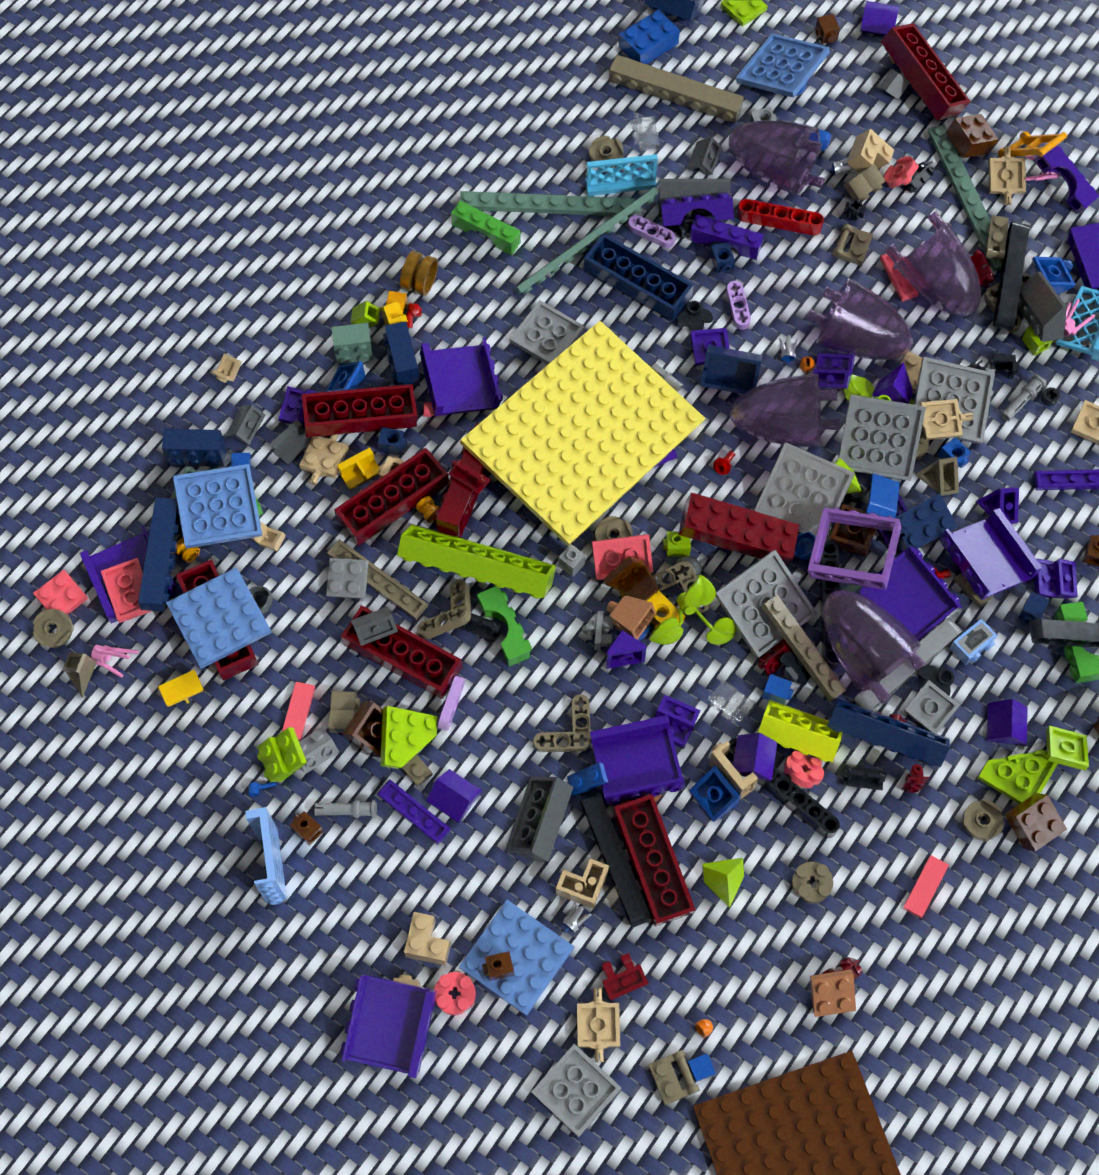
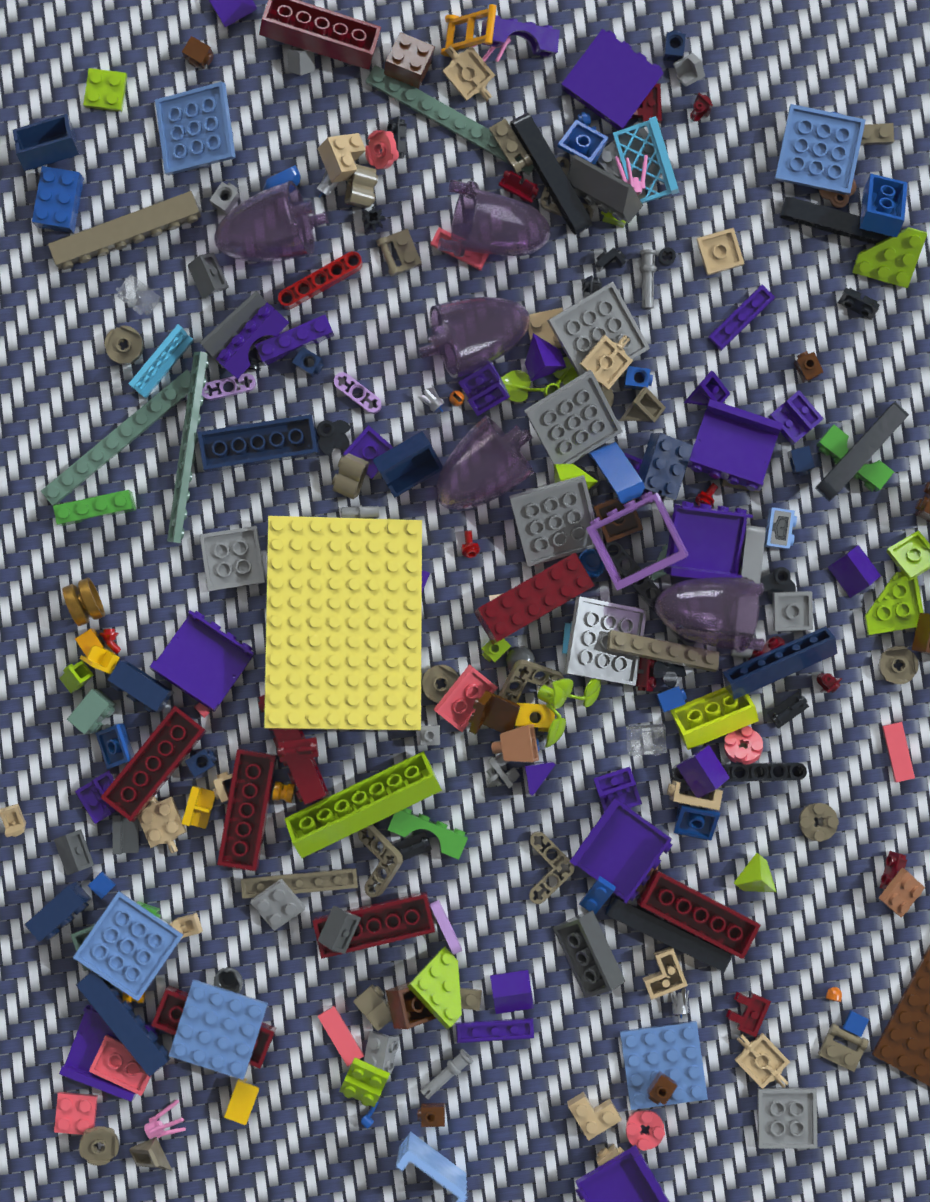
camera: 40 degrees left, 20 degrees up
none -> dark tan brick [332,453,369,499]

